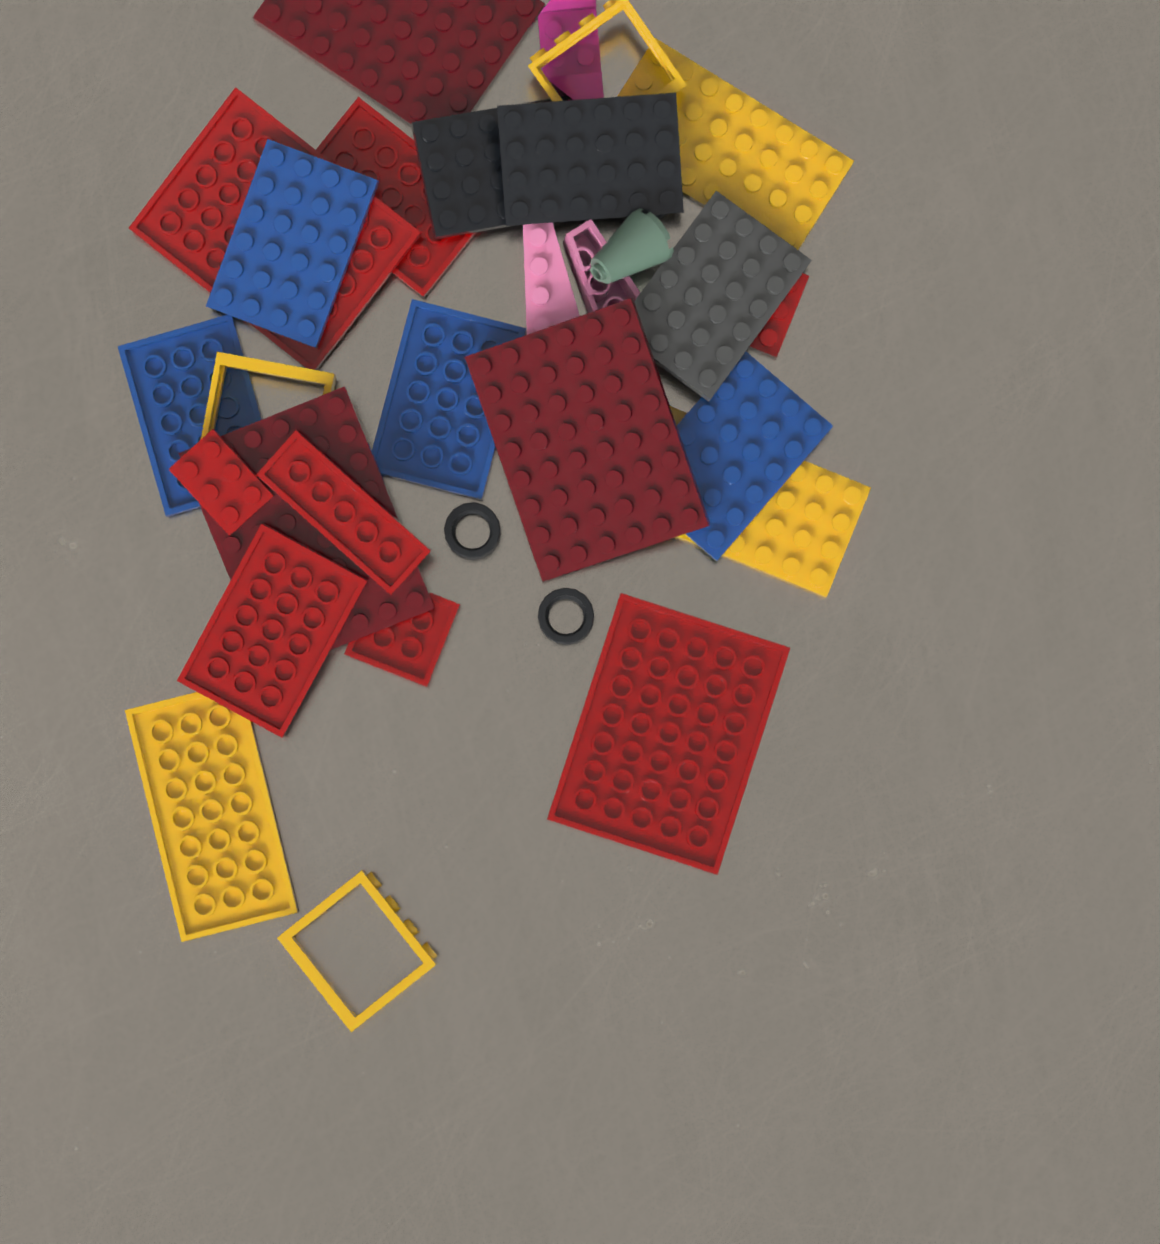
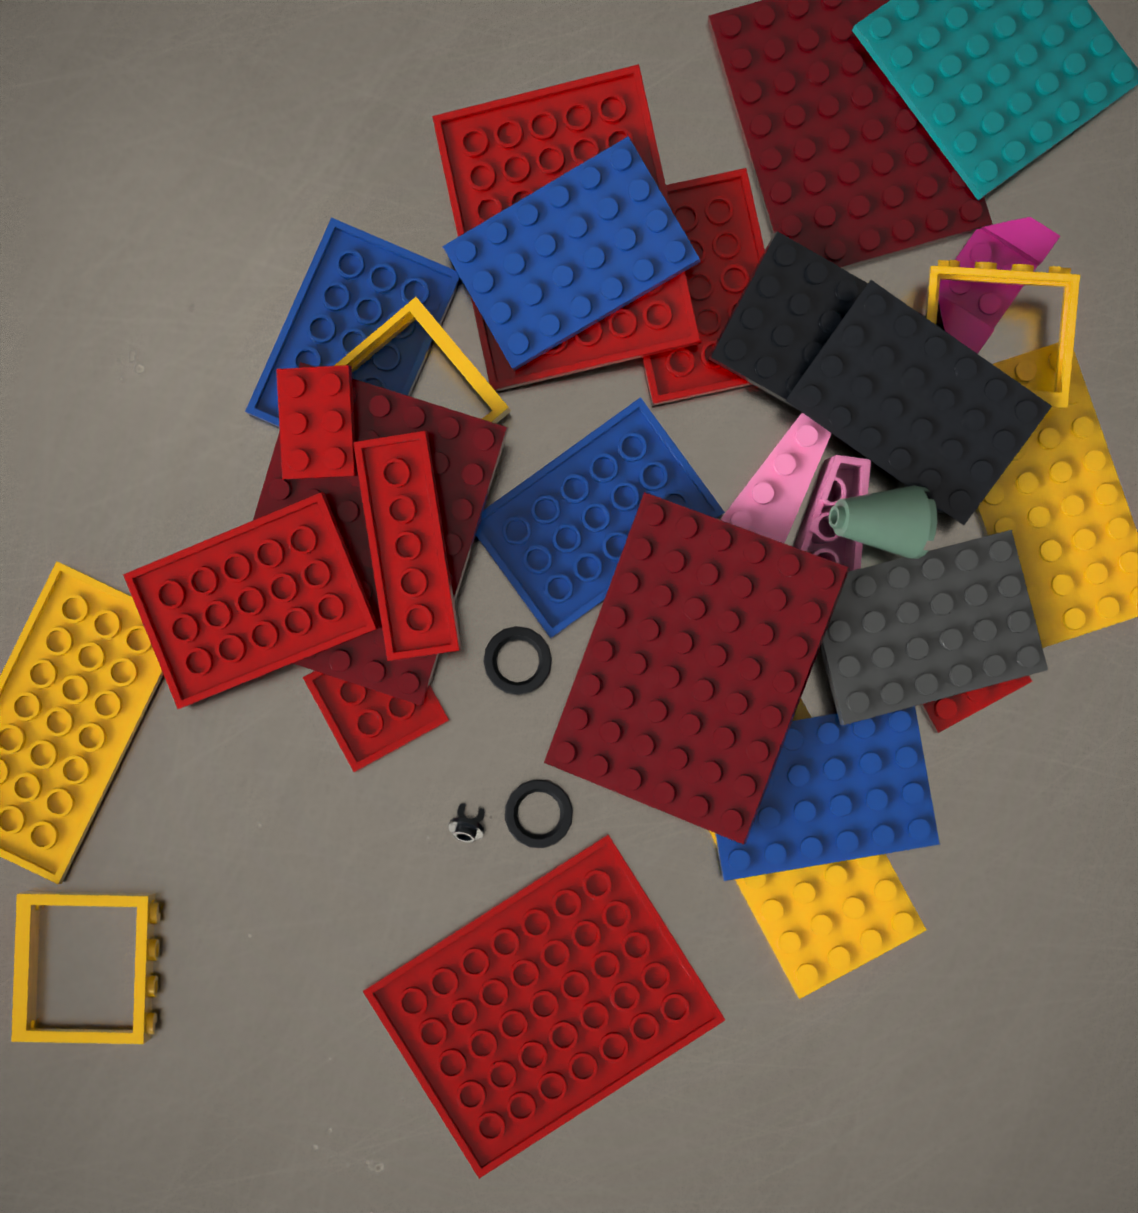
camera: 35 degrees right, 0 degrees up
none -> black plate [448,803,485,843]

